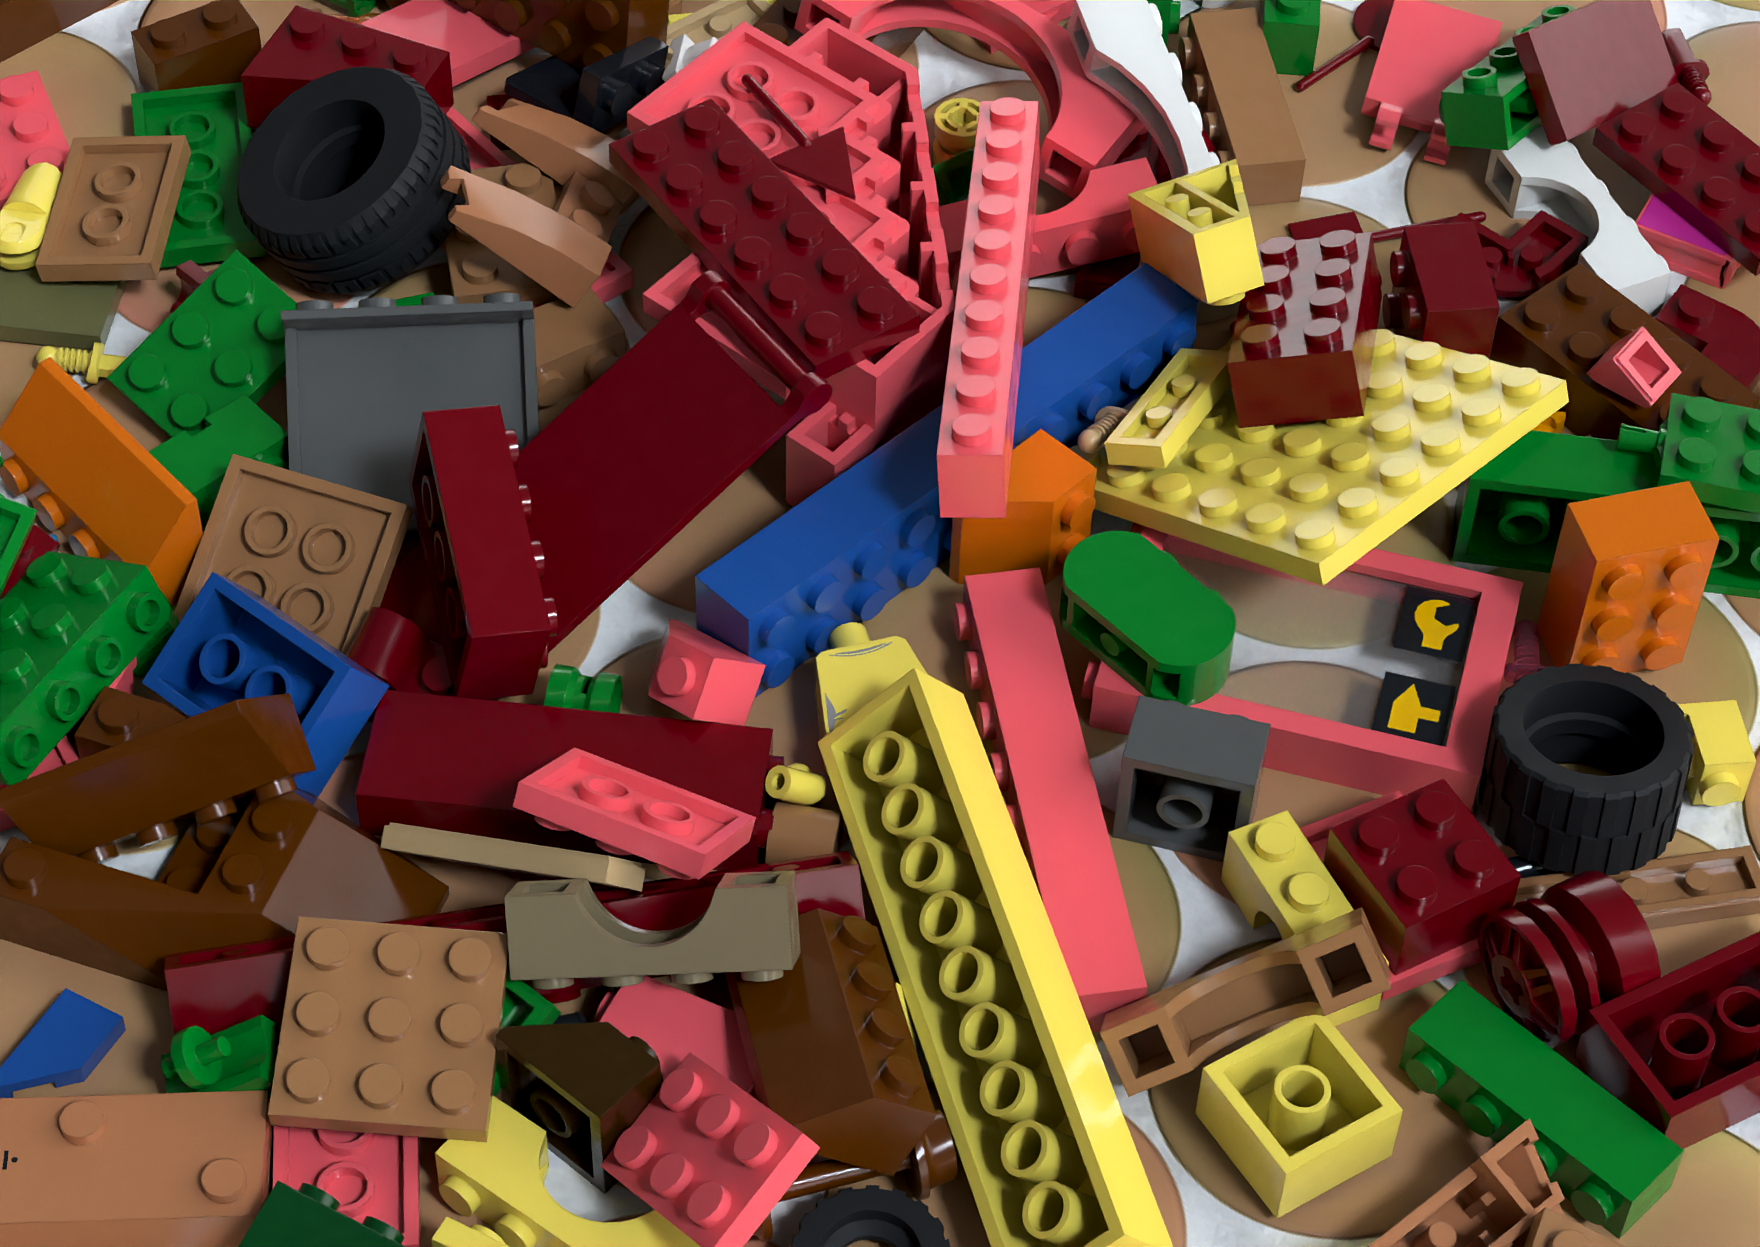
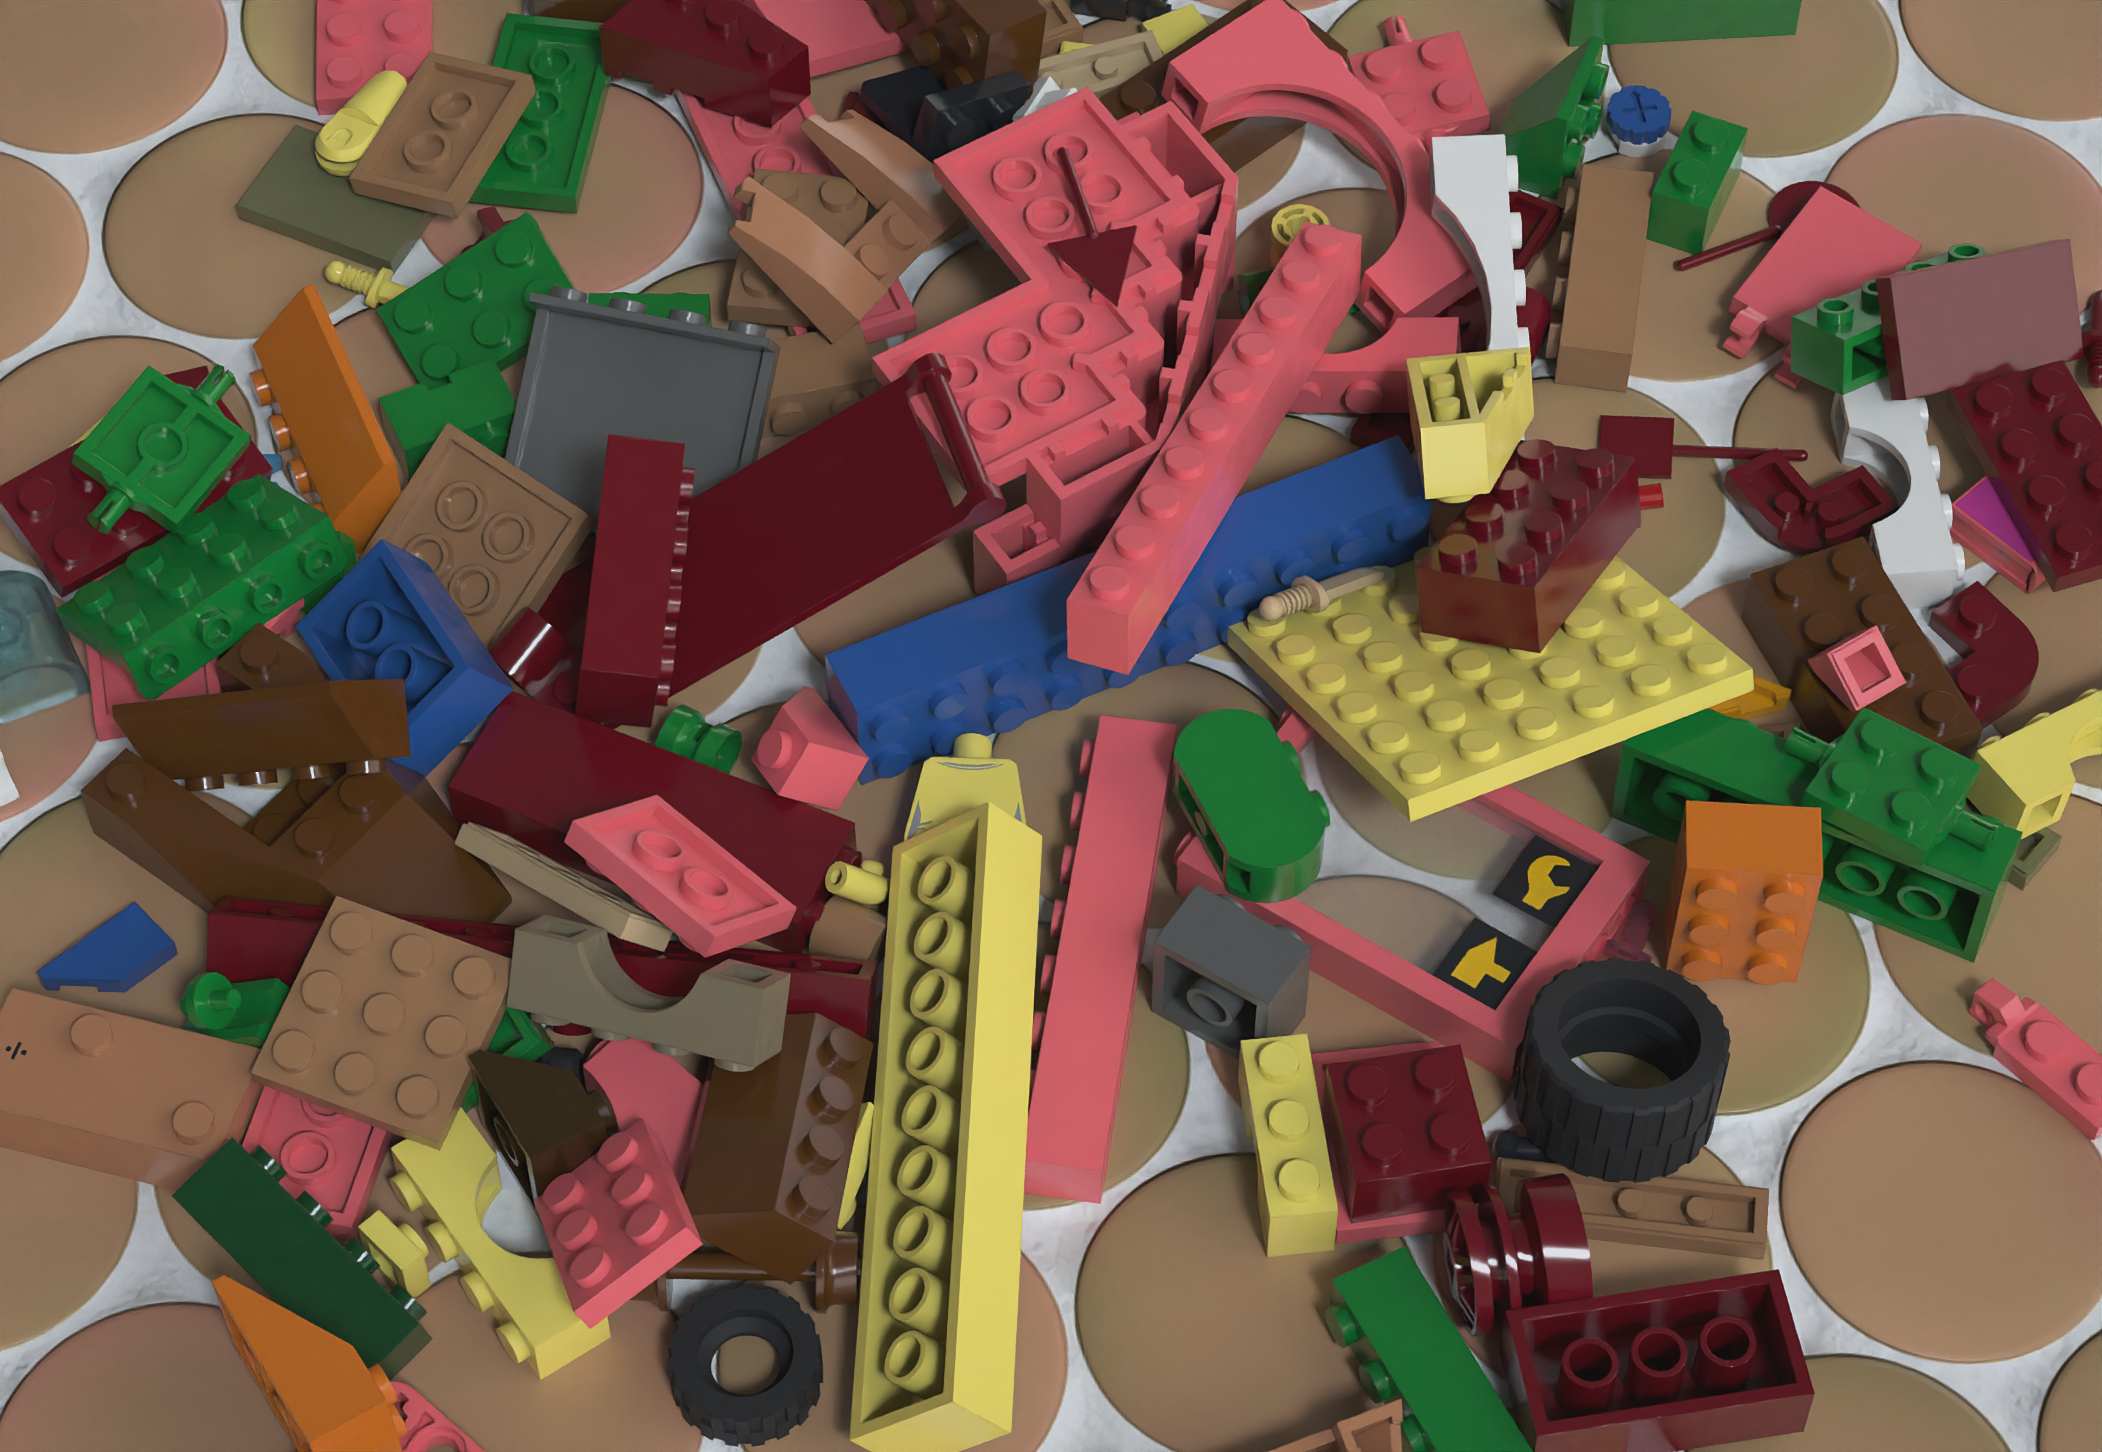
camera: 20 degrees right, 5 degrees up
black tyre [237,66,471,294] -> none
dark red plate [609,98,920,379] -> none
orange slope [949,429,1097,585] -> none
medium nougat arch [1100,907,1391,1097] -> none
light yellow plate [1104,348,1231,471] -> none
light yellow brick [1195,1015,1403,1218] -> none
dark red brick [1382,222,1500,359] -> none
light yellow brick [1678,700,1756,806] -> none

